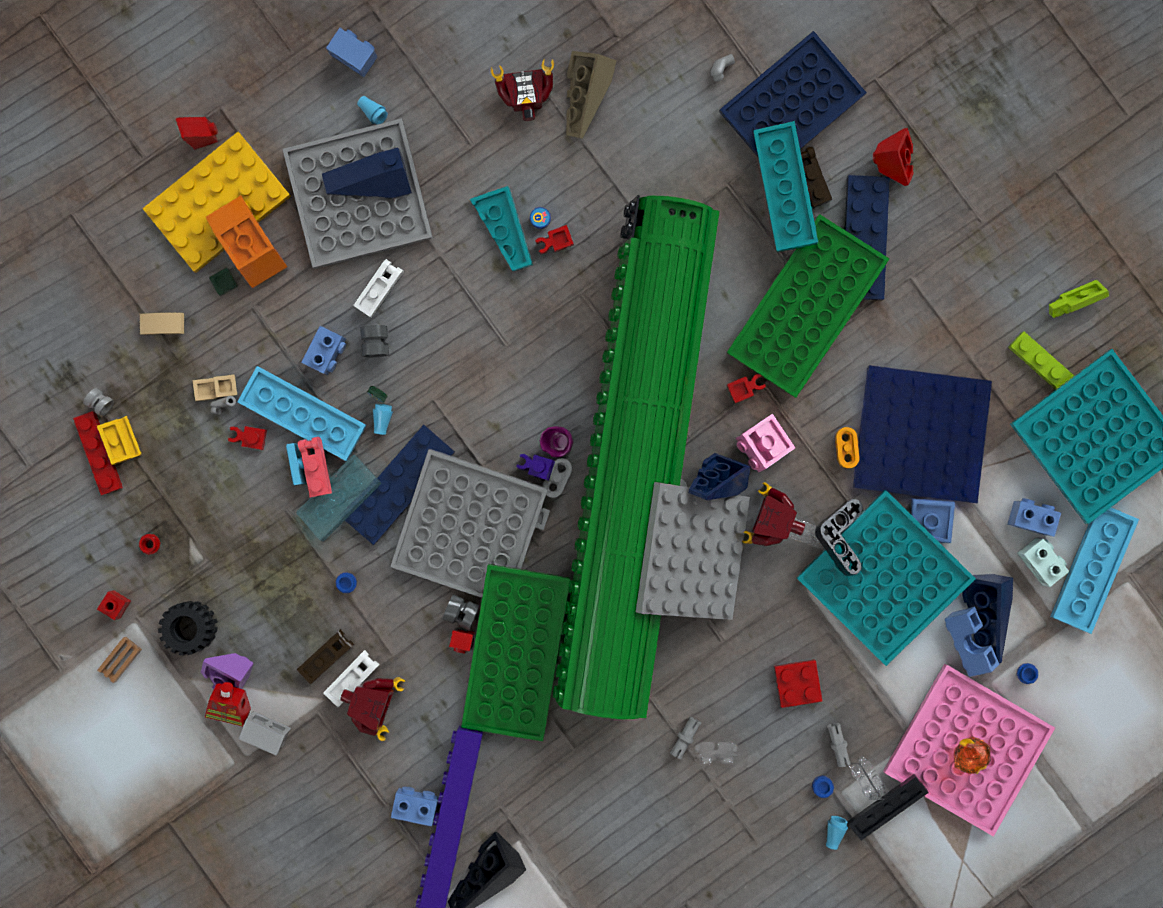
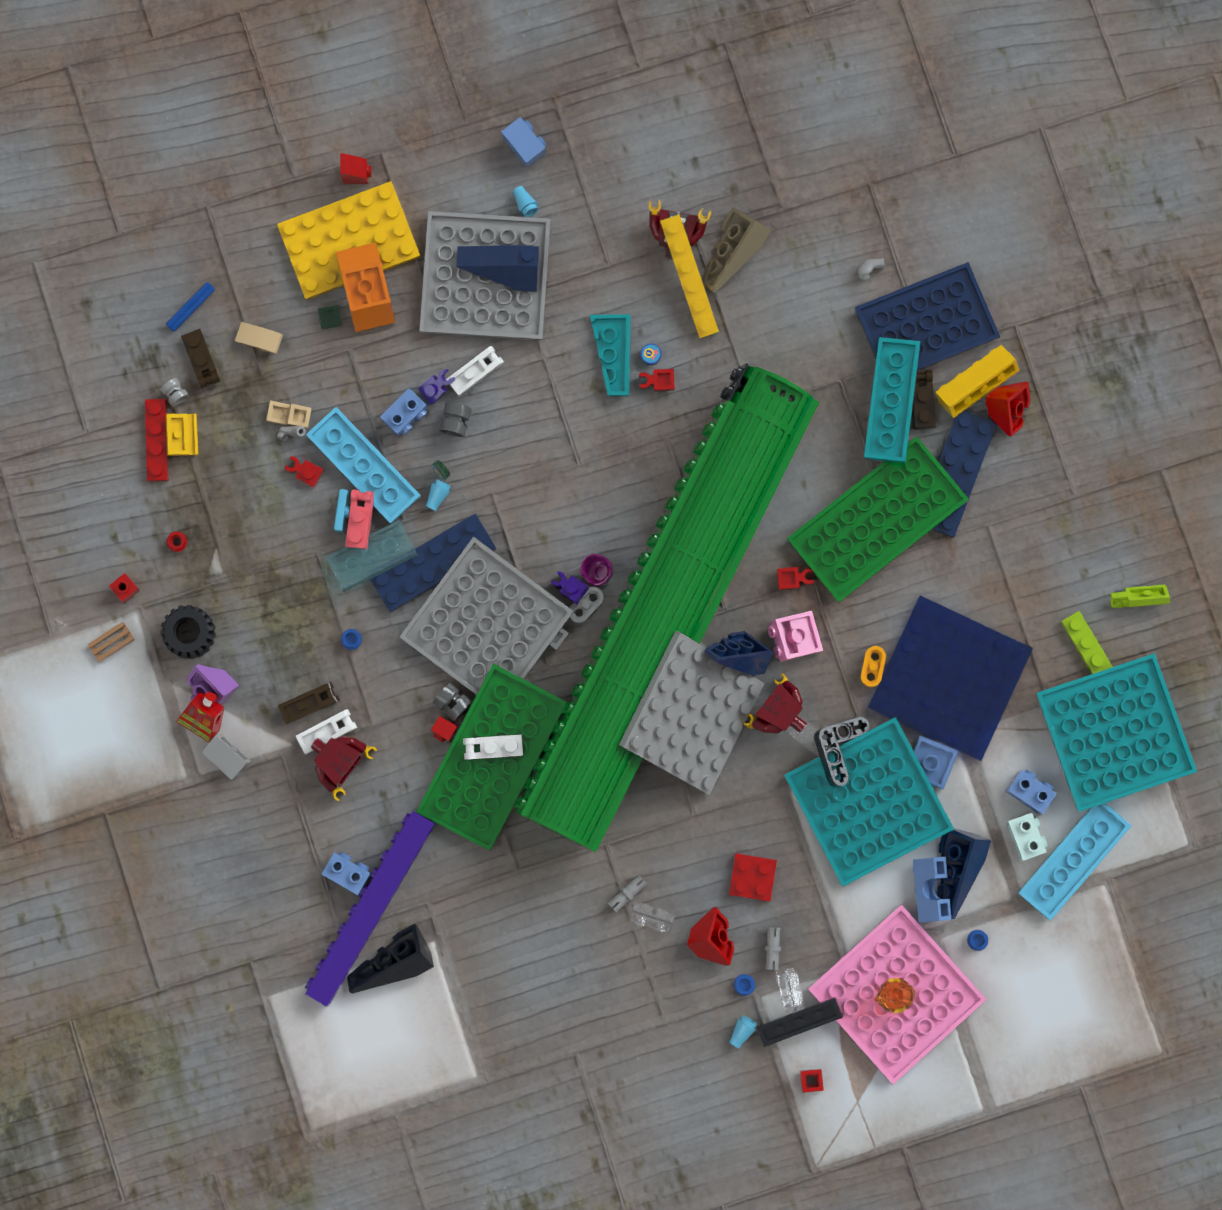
camera: 15 degrees right, 5 degrees down
none -> blue axle [166,282,215,332]
none -> dark brown plate [181,329,221,389]
none -> dark purple plate [418,369,455,405]
none -> white plate [463,734,523,760]
none -> yellow plate [660,214,719,338]
none -> red slope [687,907,734,966]
none -> red plate [800,1069,824,1093]
none -> yellow brick [935,345,1019,418]

